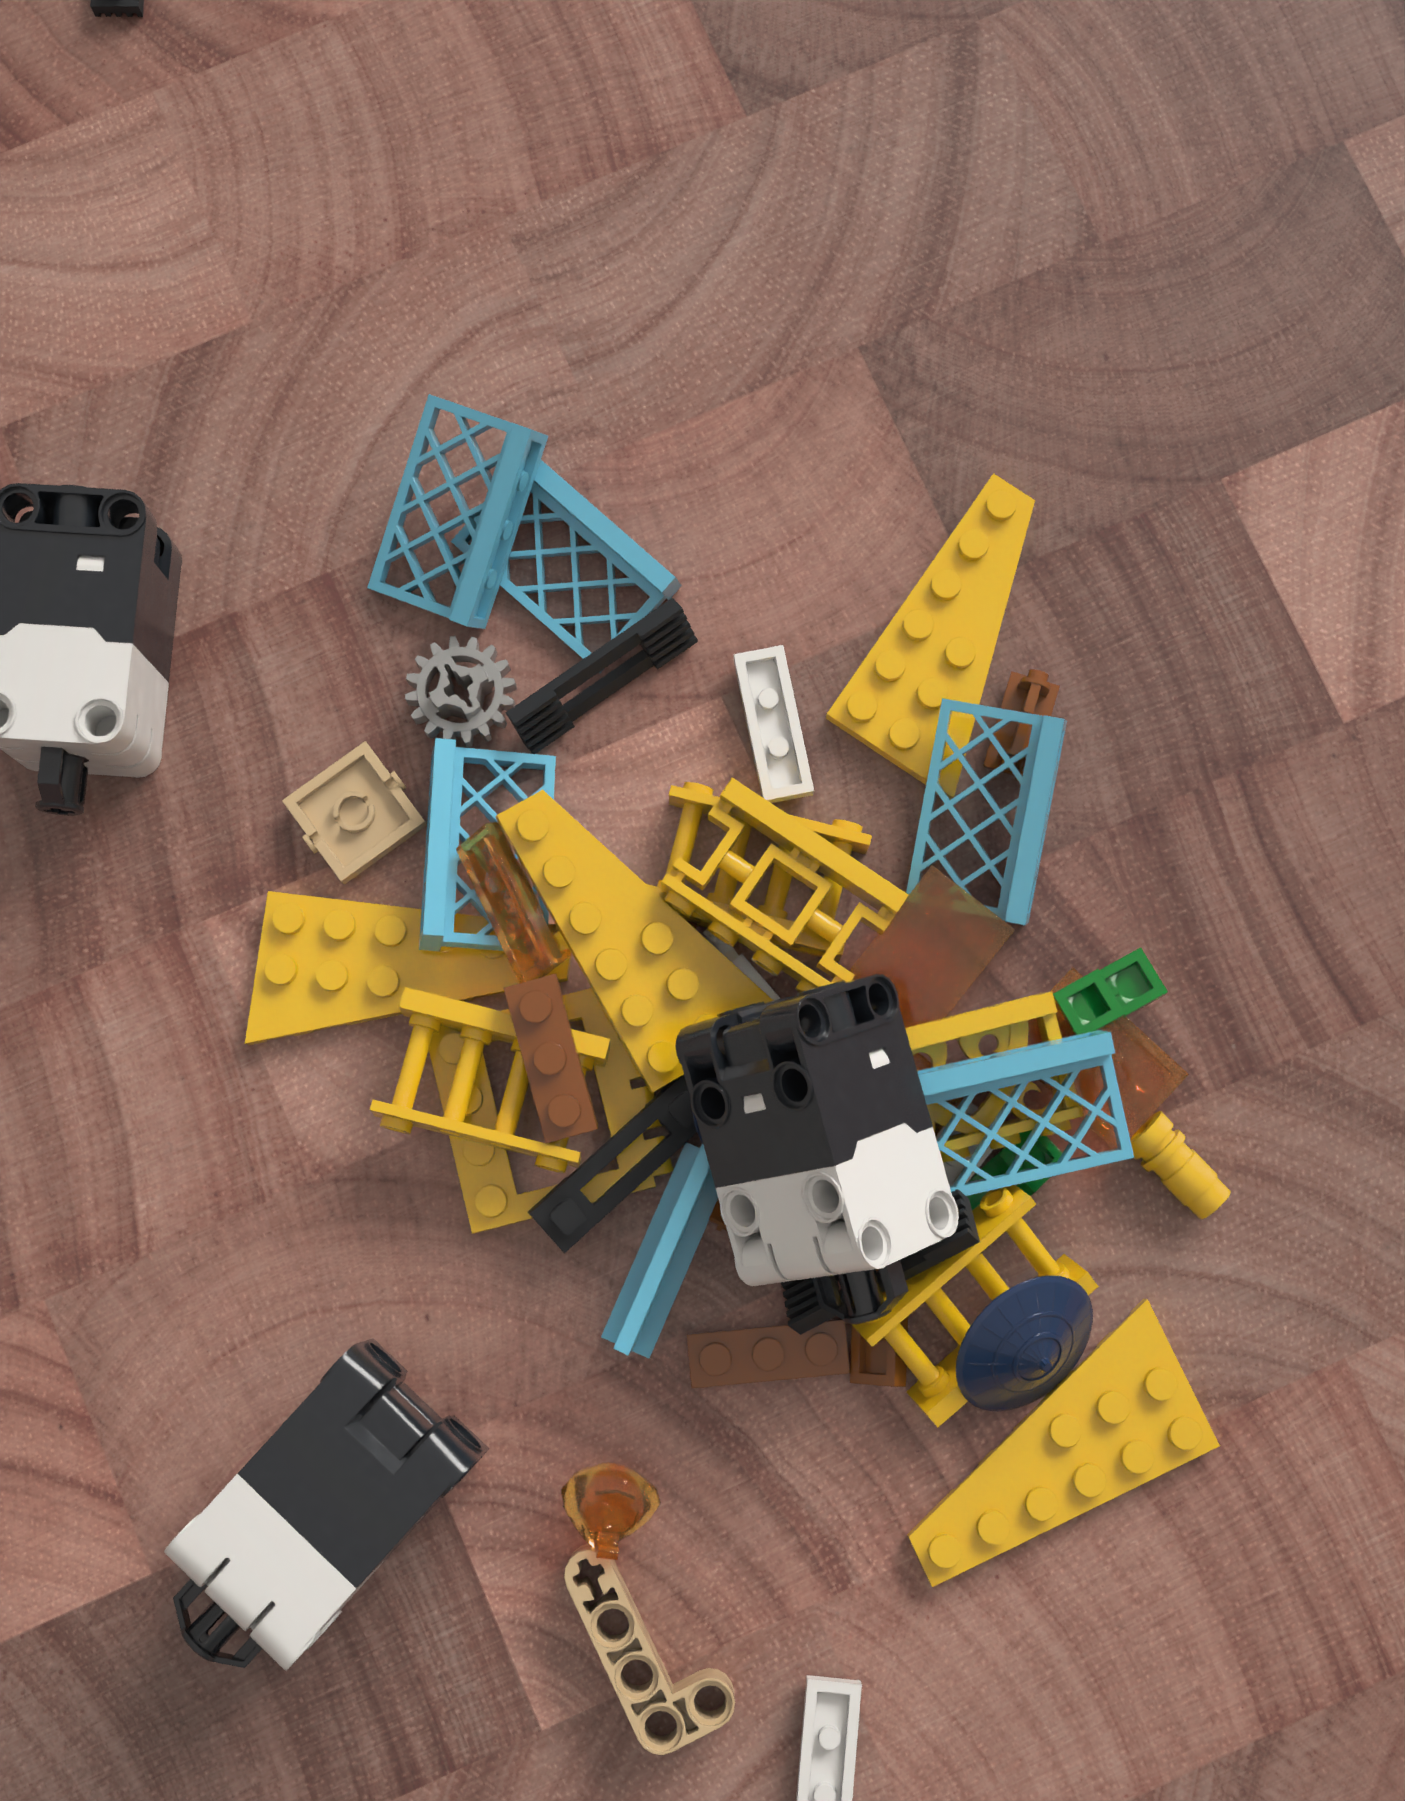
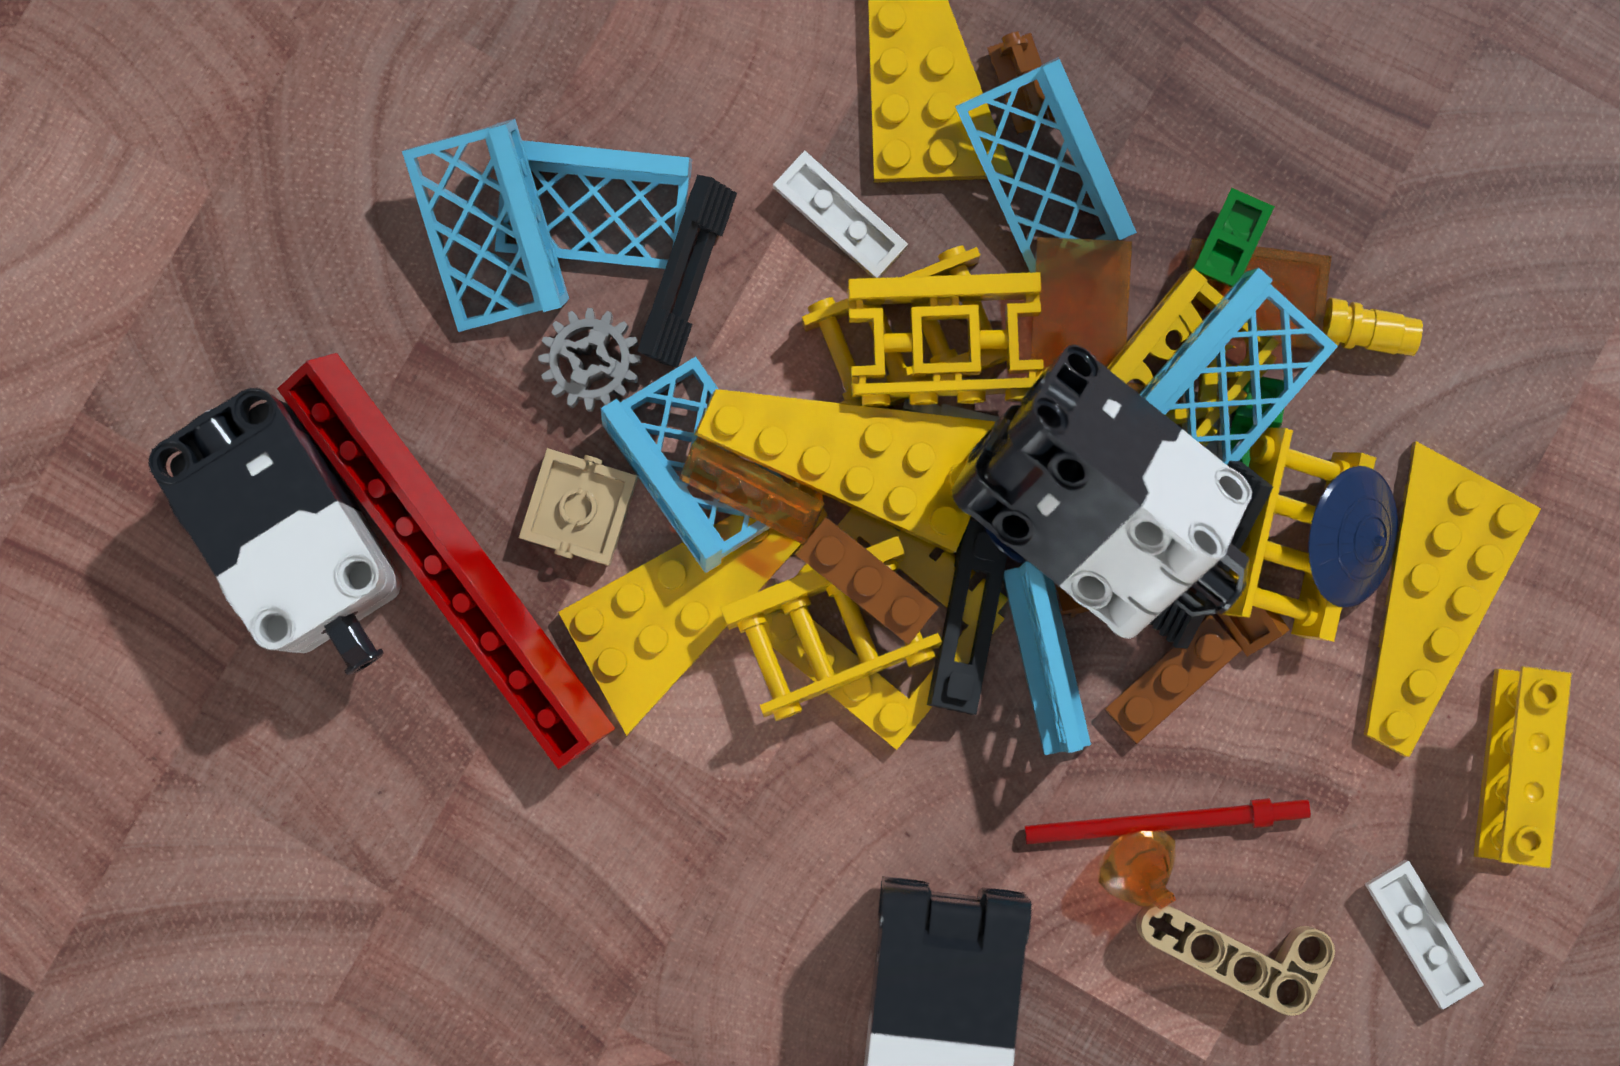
camera: 30 degrees left, 5 degrees up
none -> red brick [277,353,616,770]
none -> red bar [1024,798,1311,845]
none -> yellow fence [1473,666,1572,868]

